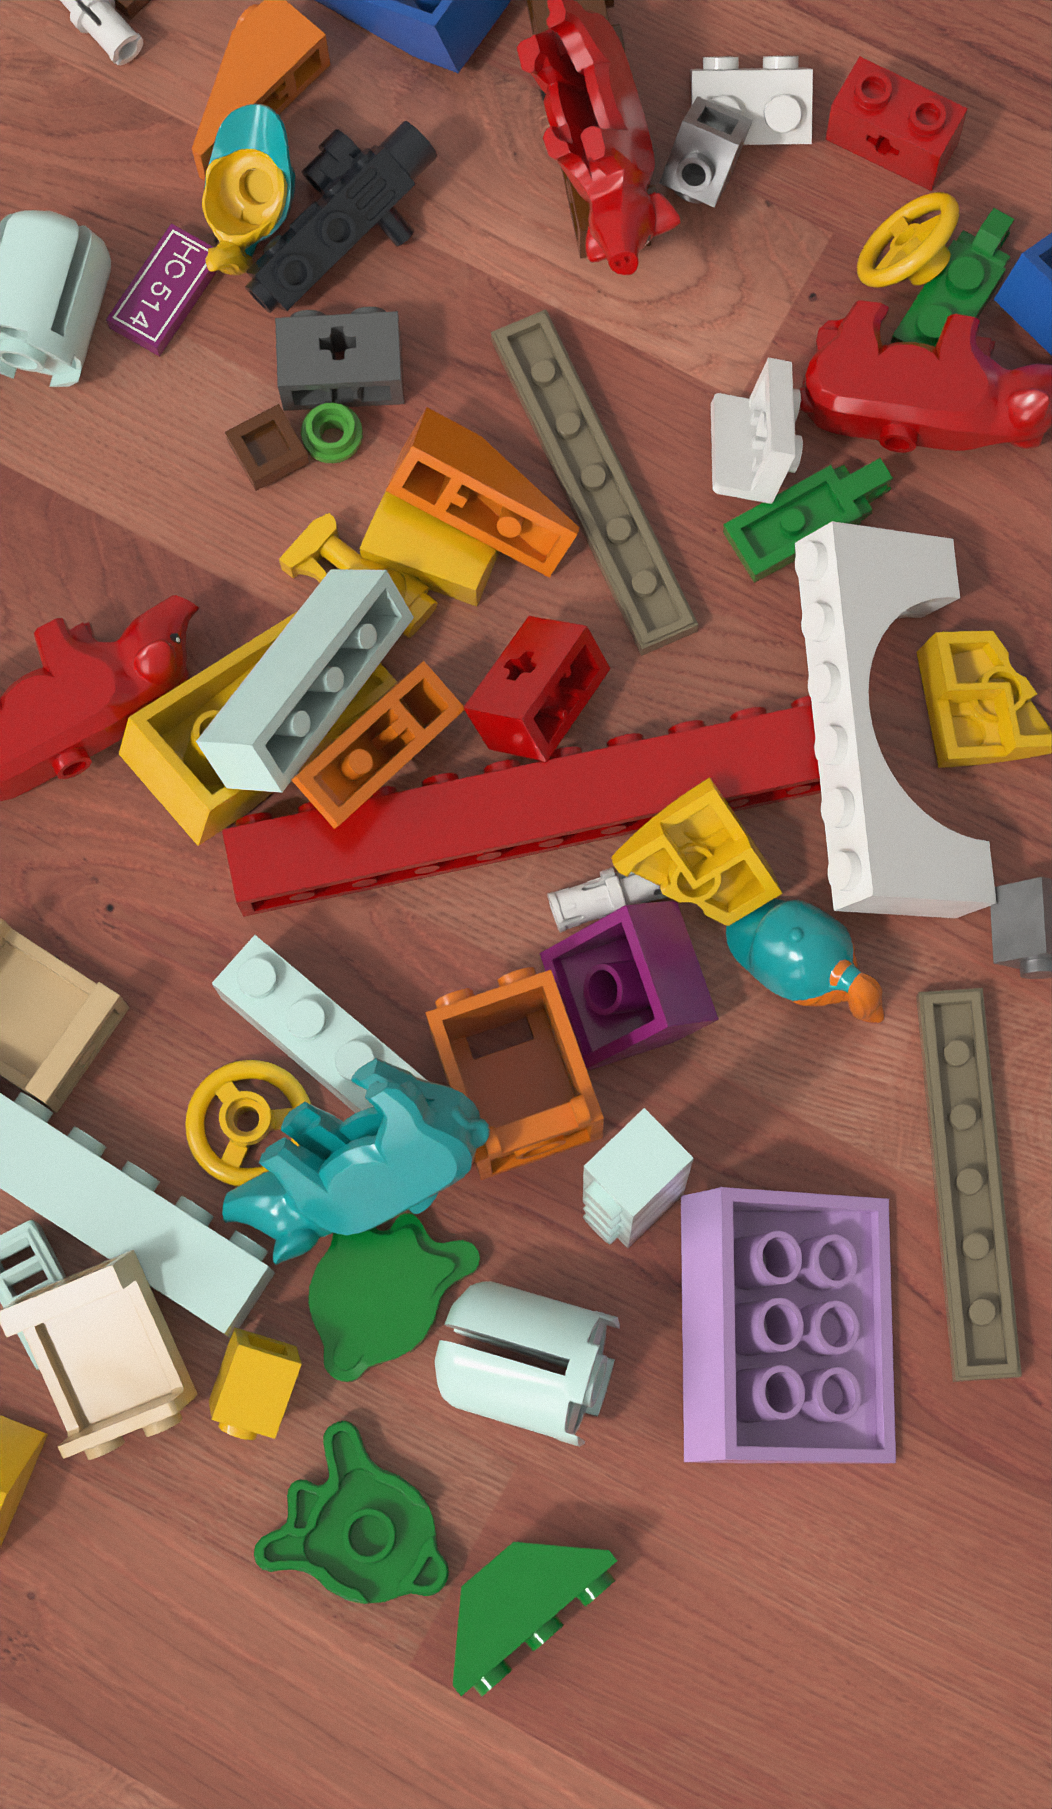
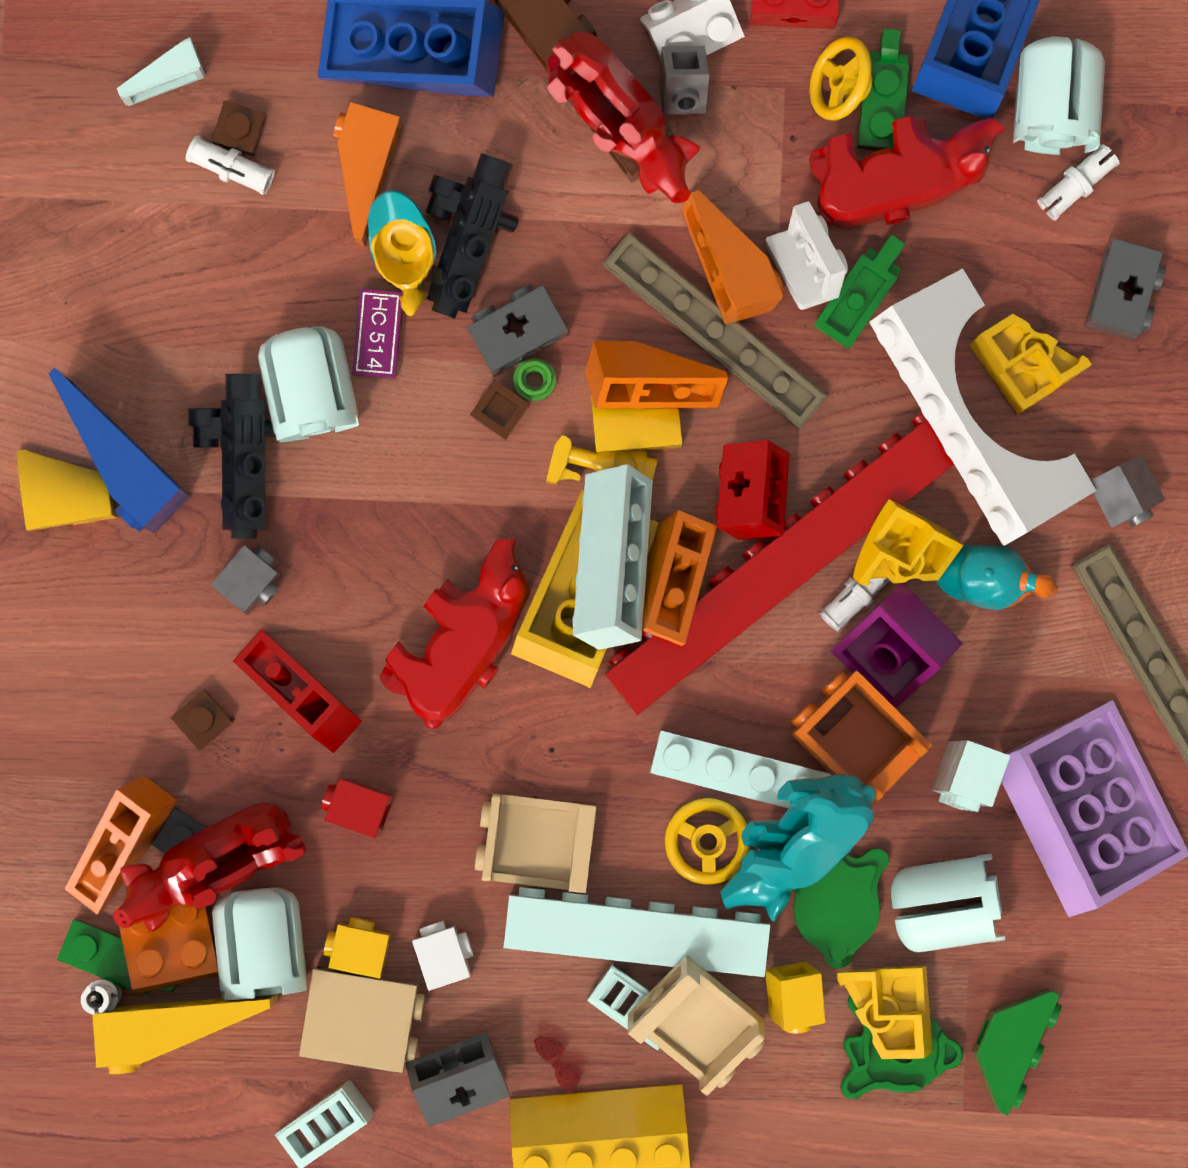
camera: 30 degrees left, 10 degrees up
none -> orange slope [681,190,783,325]
none -> yellow slope [837,966,933,1059]

